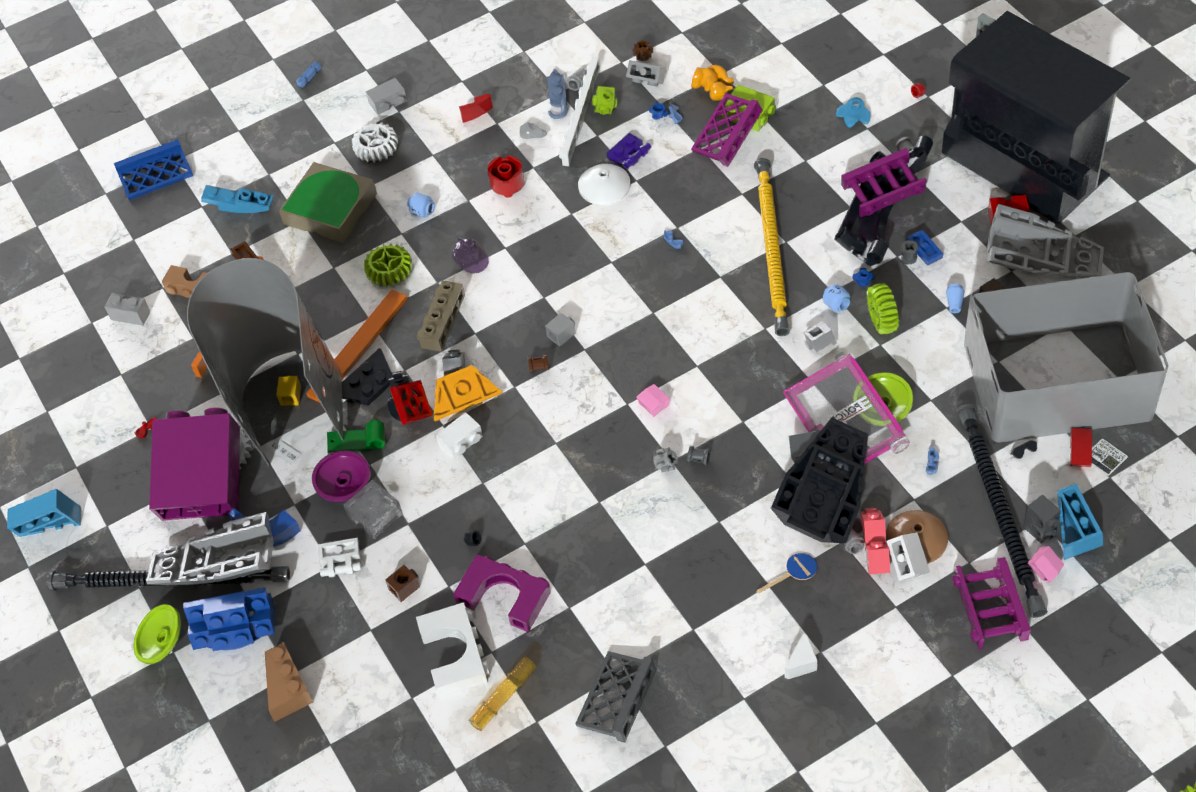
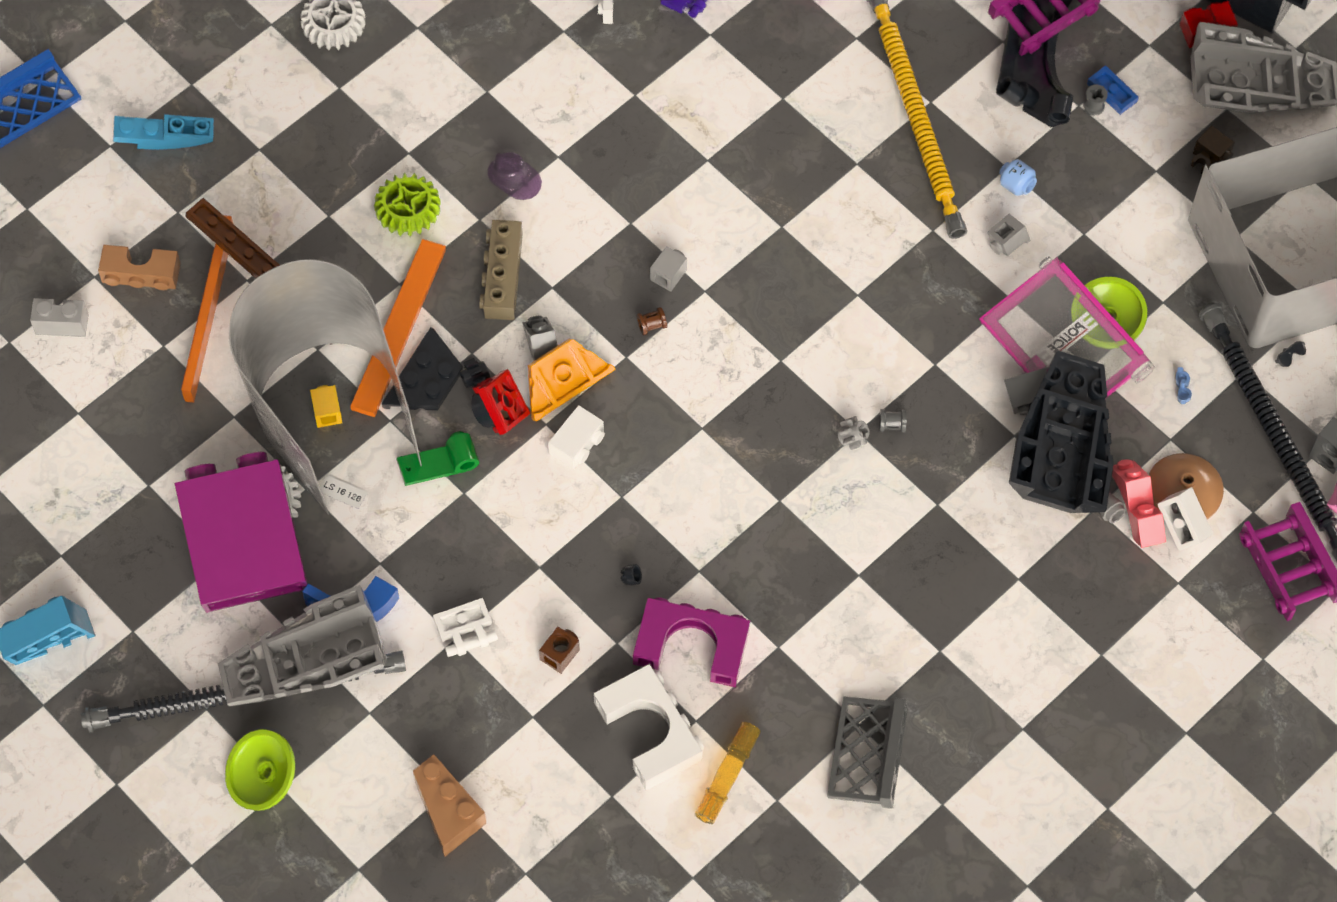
camera: 20 degrees left, 10 degrees up
red piece [134,417,157,438] -> none
blue piece [183,587,275,651] -> none
tile [279,162,377,243] -> none
magenta dish [312,451,371,502] -> none
clear piece [343,480,403,539] -> none
light blue head [407,193,435,218] -> none
red brick [488,156,525,198] -> none
white dish [578,164,631,205] -> none
bright pink piece [636,384,670,417] -> none
medium blue piece [664,230,683,249] -> none
blue piece [756,553,817,594] -> none
white slope [785,634,817,679] -> none
blue plate [852,268,875,287] -> none
lime gear [866,283,899,334] -> none
light blue cone [946,284,965,313] -> none

